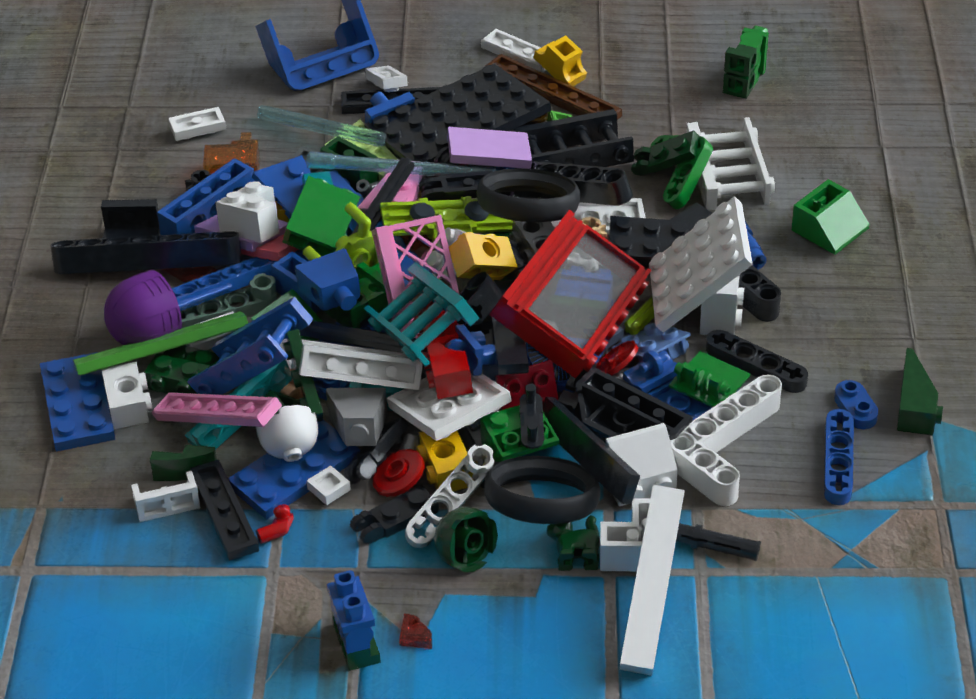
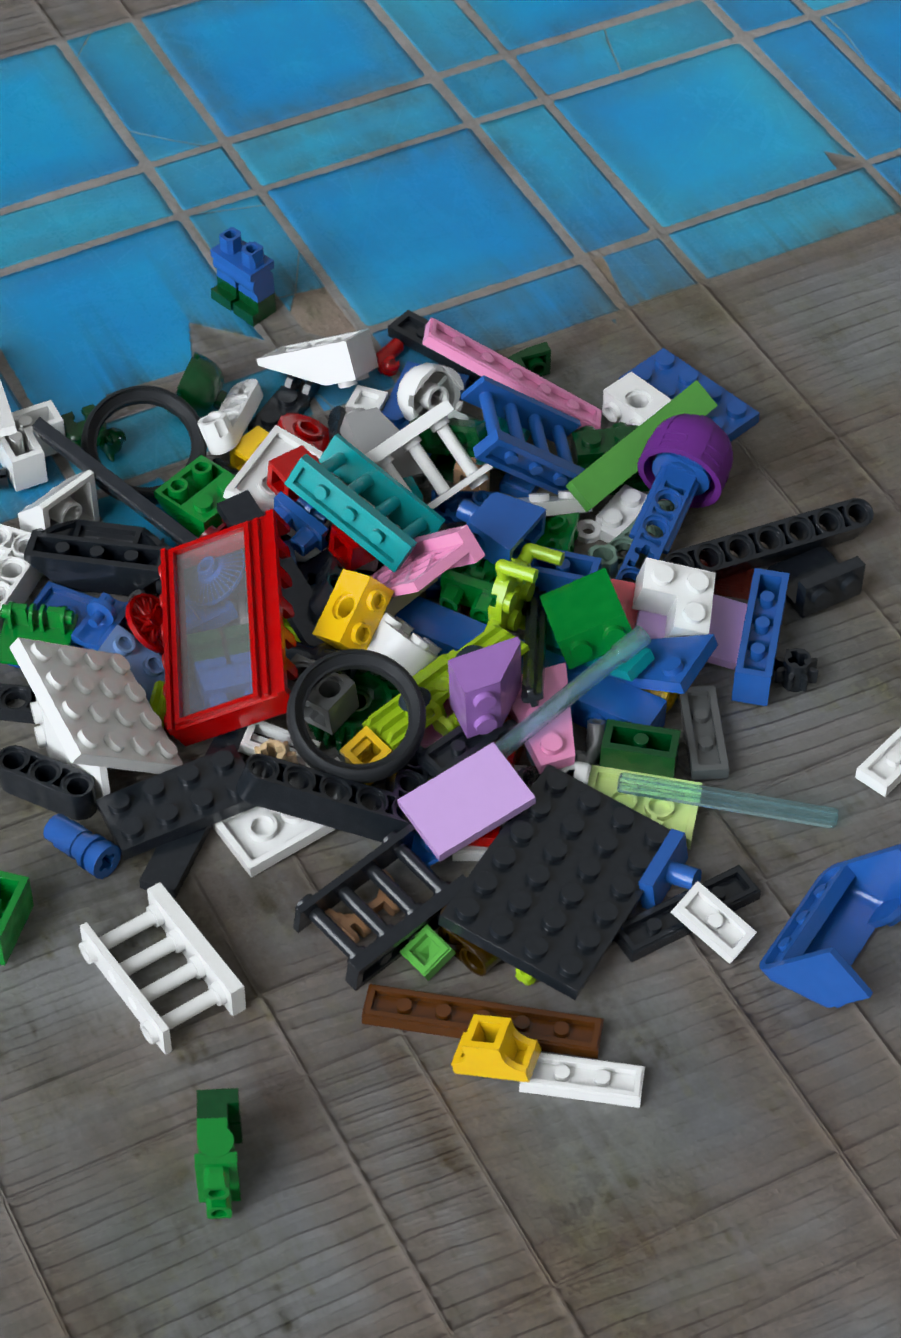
camera: 150 degrees right, 5 degrees up
white hinge [131,471,200,522] -> none
clear orange hinge [203,132,260,174] -> none
clear red tile [399,613,432,649] -> none
black piece [520,384,544,449] -> none
dark green hinge [631,130,699,176] -> none
green beam [650,135,713,209] -> none
none -> white slope [257,329,379,388]
none -> medium lavender slope [448,636,522,739]

